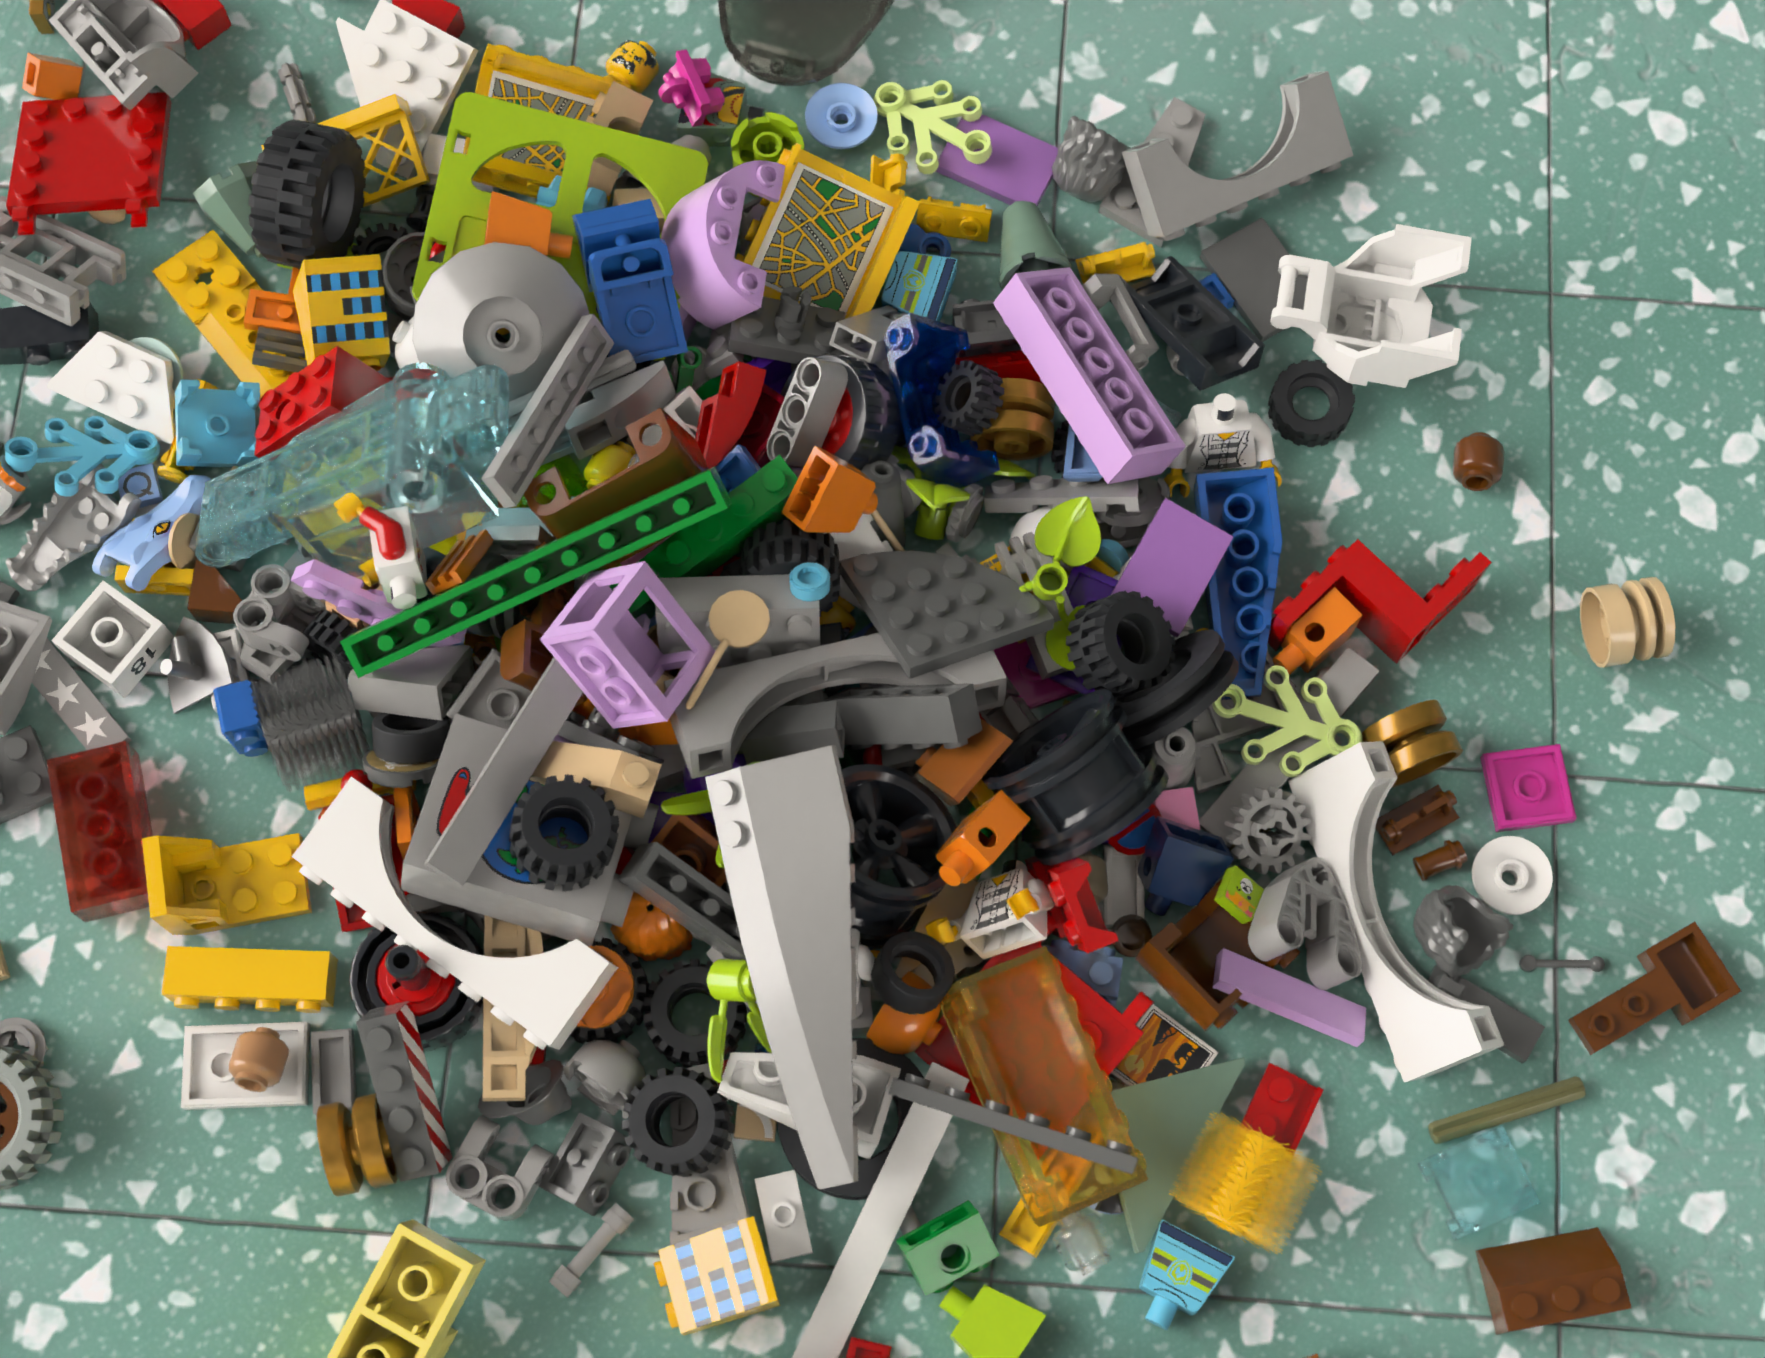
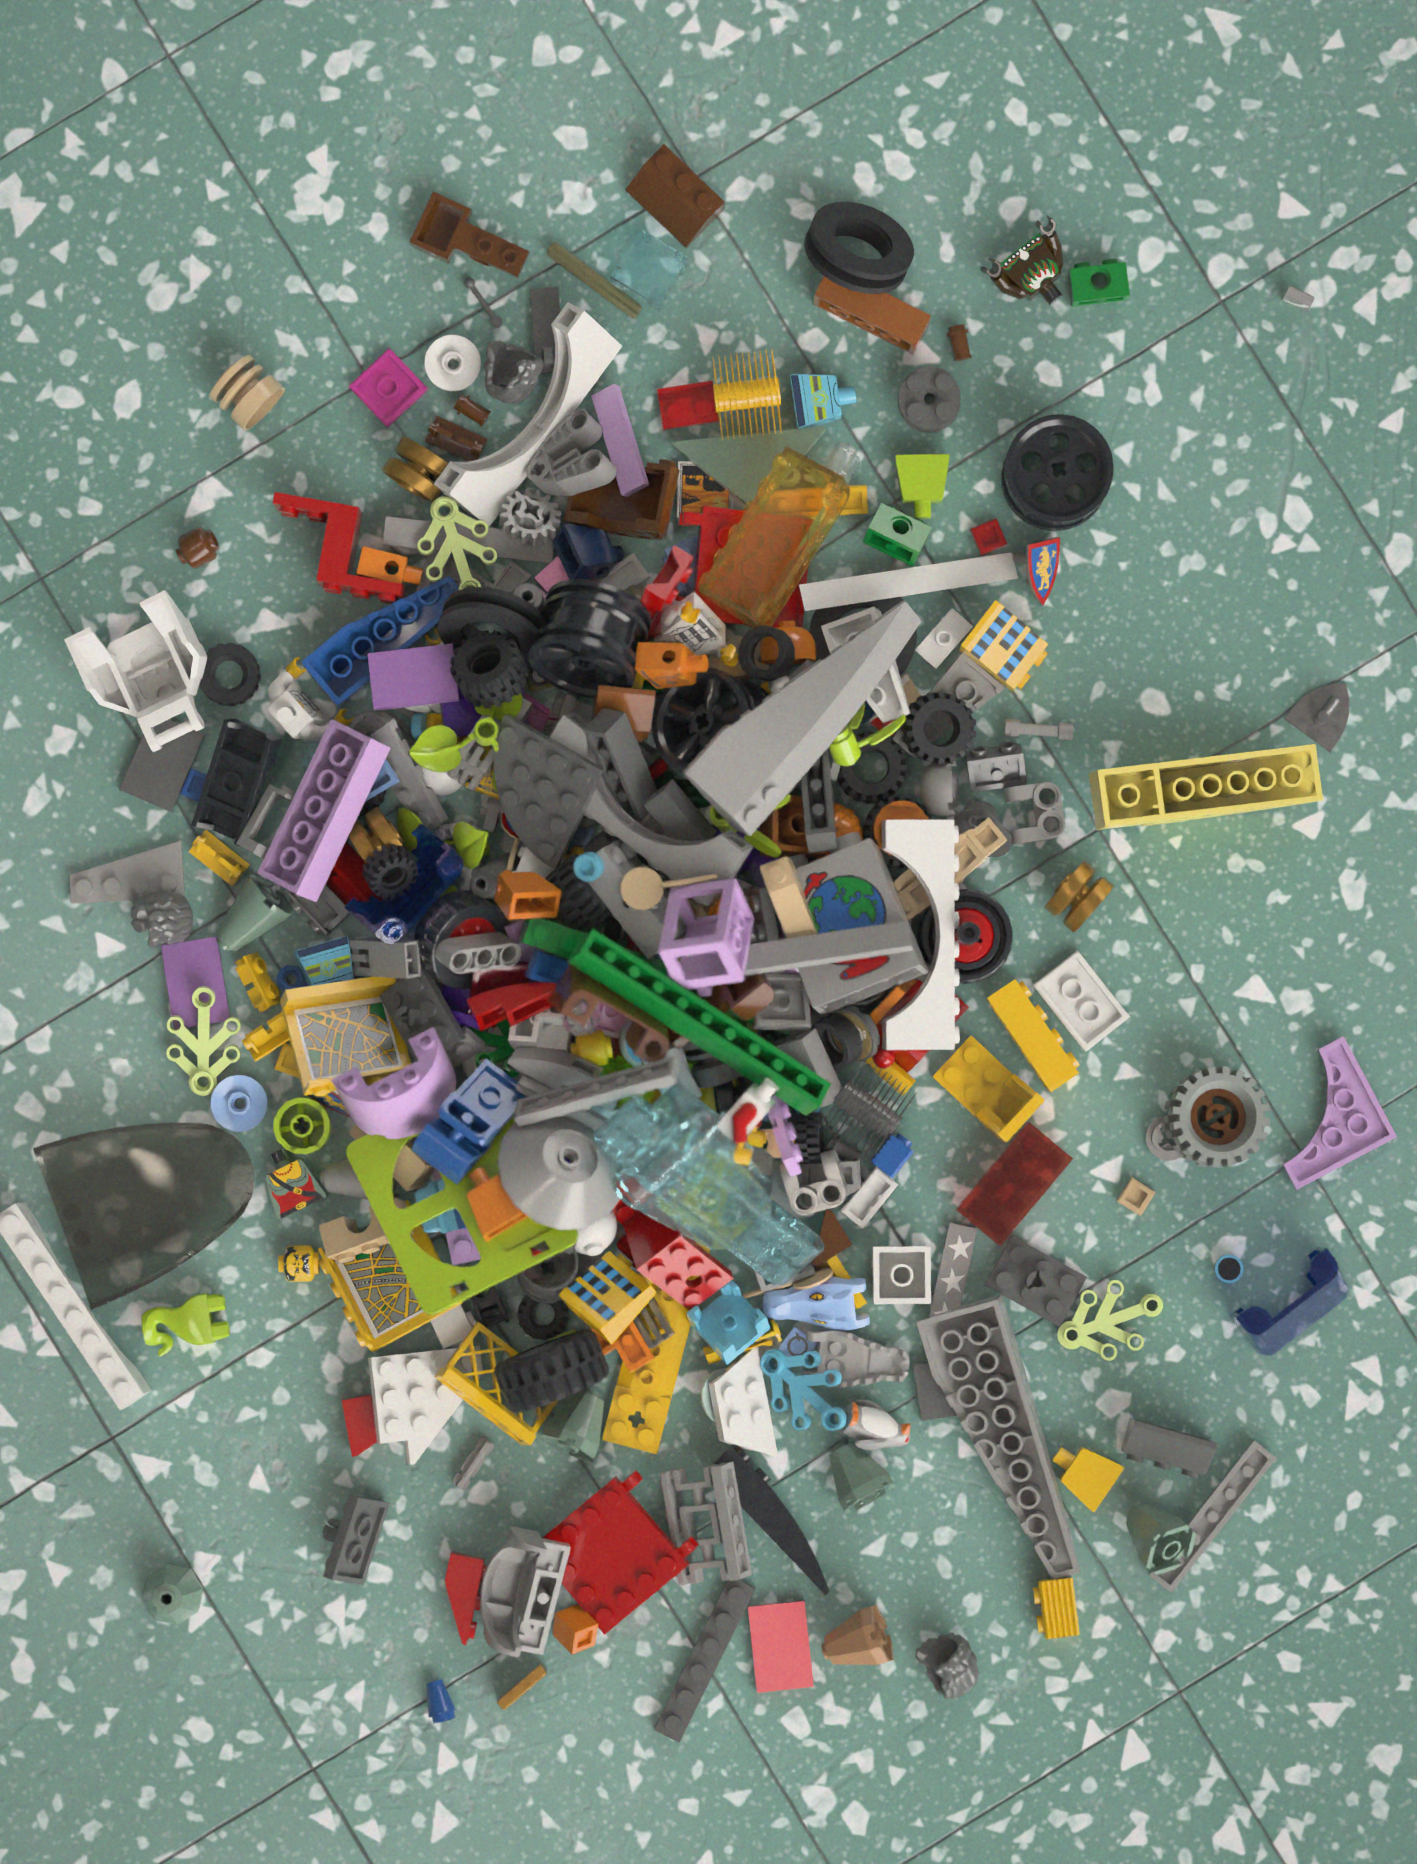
camera: 120 degrees left, 15 degrees up
flat silver shield [160,617,234,714] -> none
medium nougat head [228,1027,289,1092] -> none
light grey tile [311,1028,357,1115] -> none
dark grey brick [356,1001,452,1182] -> none
orange tile [425,529,493,595] -> none
black tyre [509,774,619,891] -> none
dark pink hips [658,49,725,127] -> none
dark grey plate [889,1073,1139,1175] -> none
dark brown tile [1111,914,1153,957] -> none
light grey arch [1121,71,1353,241] -> none
lime tile [1214,865,1264,924] -> none

